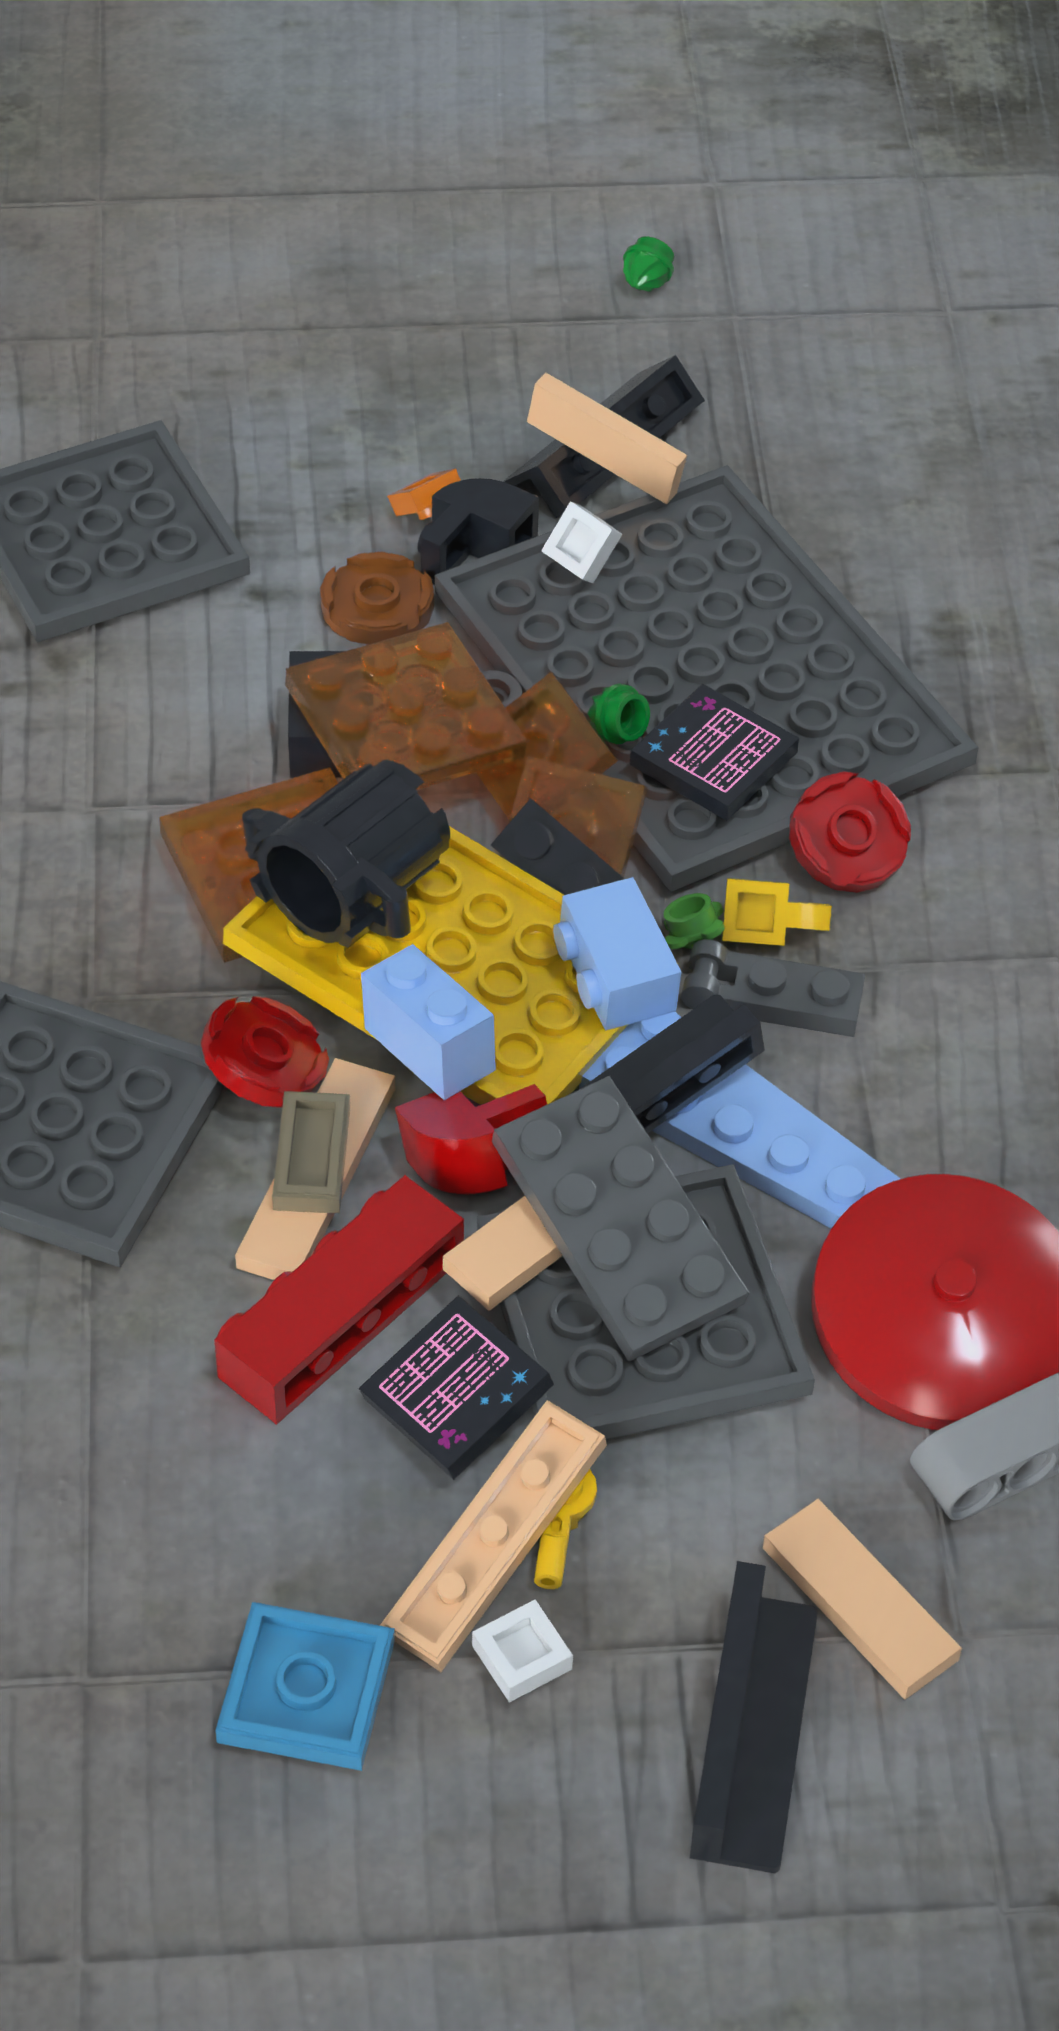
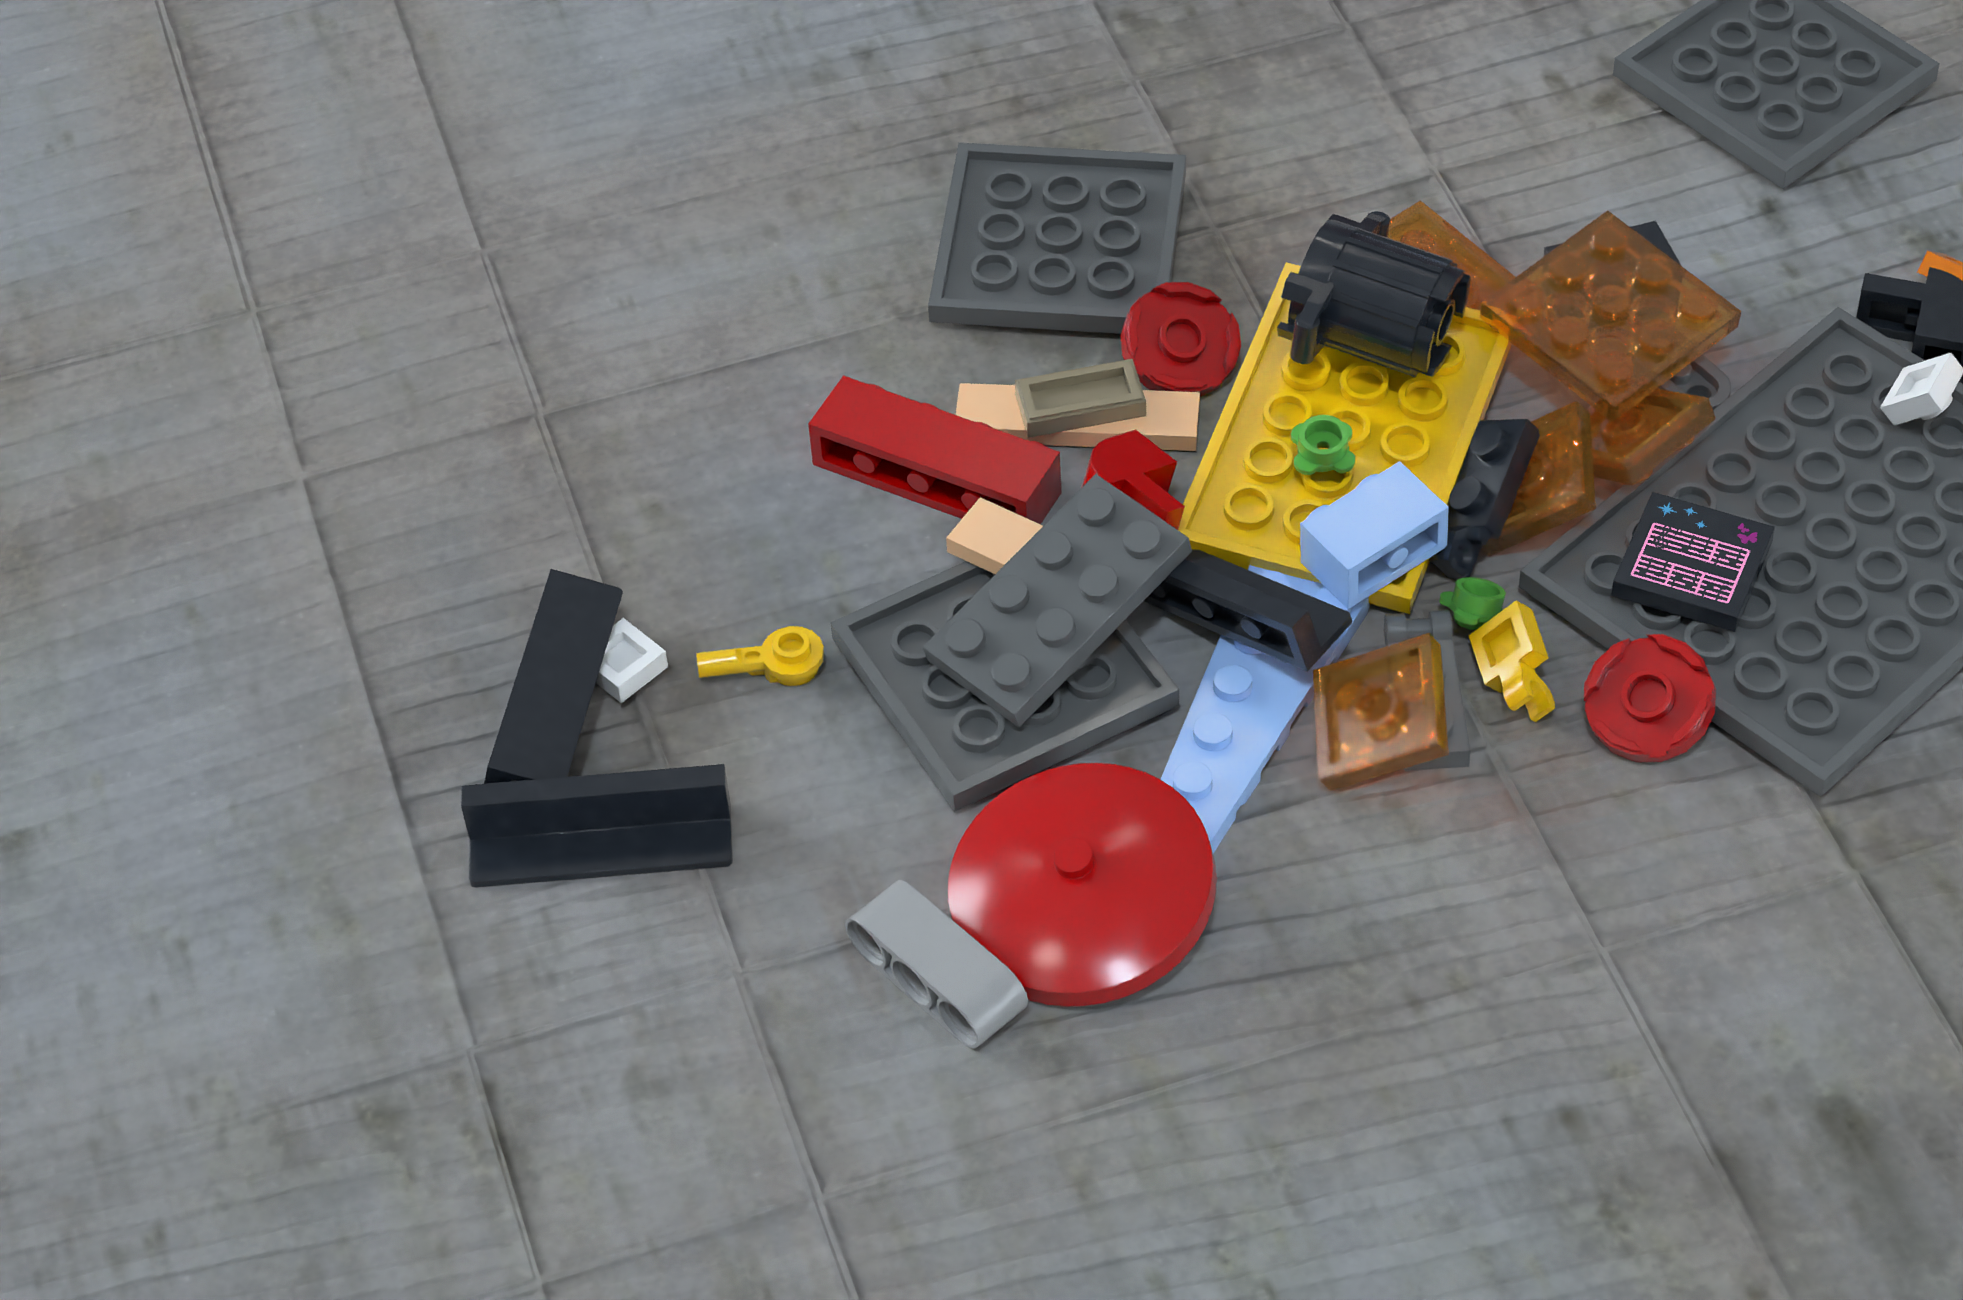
camera: 80 degrees right, 0 degrees up
dark azure plate [215,1602,395,1771] -> none
dark orange tile [320,552,434,646] -> none
black tile [358,1295,554,1480] -> none
light blue brick [361,944,496,1100] -> none
light nougat tile [380,1400,607,1672] -> none
green plate [587,684,650,744] -> none
light nougat tile [763,1499,962,1700] -> none
none -> black panel [484,569,623,784]
none -> bright green plate [1291,415,1355,475]
none -> clear orange plate [1313,633,1449,791]

